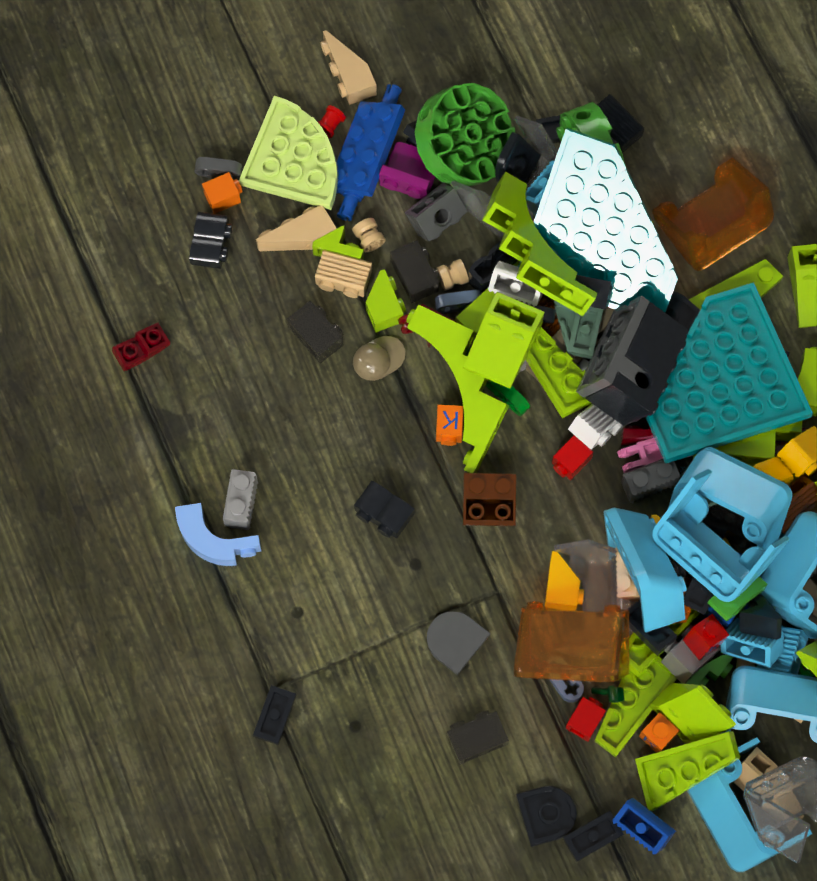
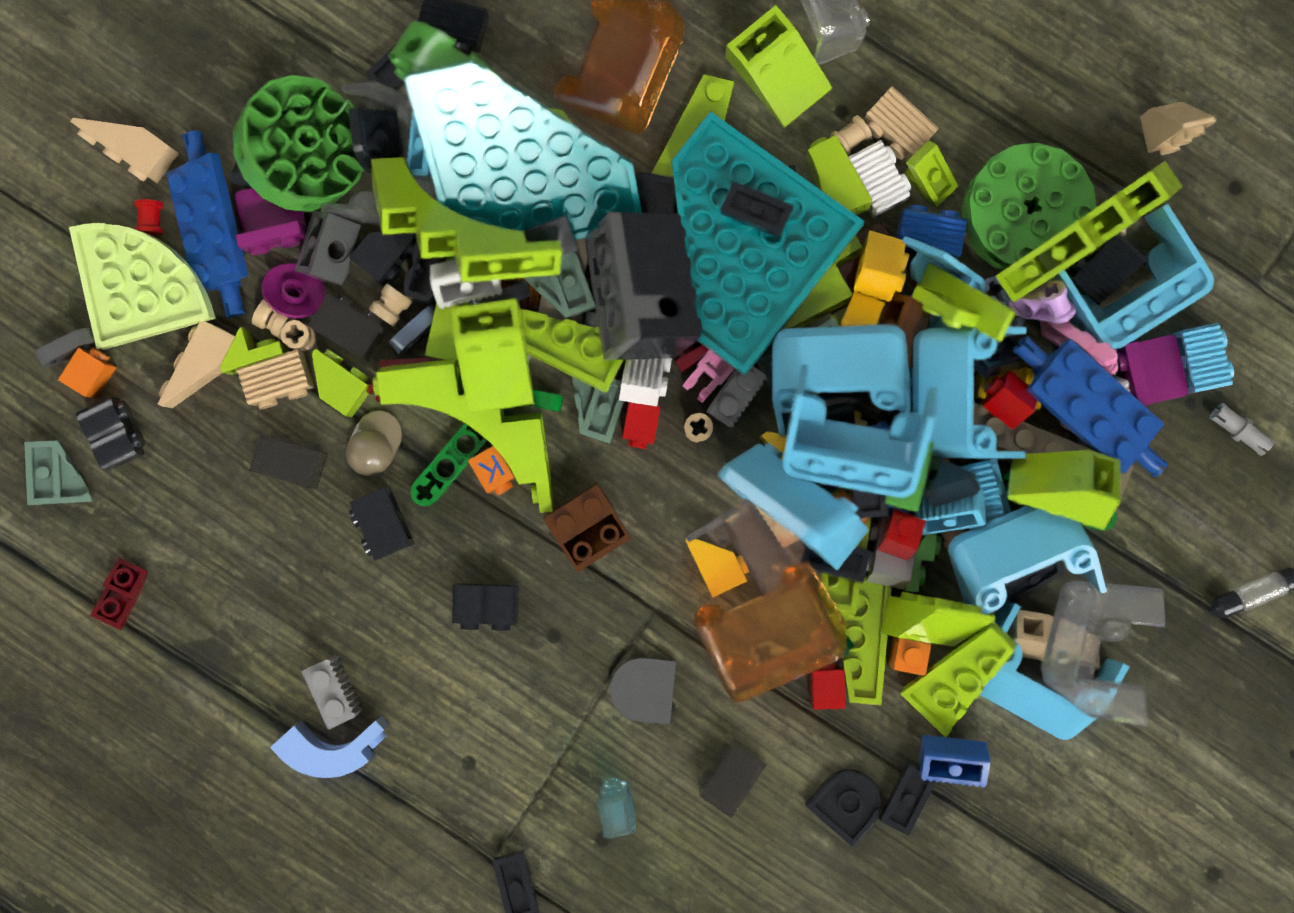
camera: 25 degrees left, 15 degrees up
none -> sand green wing [24,440,94,505]
none -> magenta dish [262,264,326,318]
none -> tan bush [280,320,316,352]
none -> black slope [349,232,417,286]
none -> black brick [349,487,415,561]
none -> green beam [410,423,489,506]
none -> sand green wing [572,377,624,444]
none -> clear light blue brick [596,778,636,839]
none -> tan bush [684,413,713,442]
none -> black plate [720,181,794,238]
none -> black plate [1004,560,1065,603]

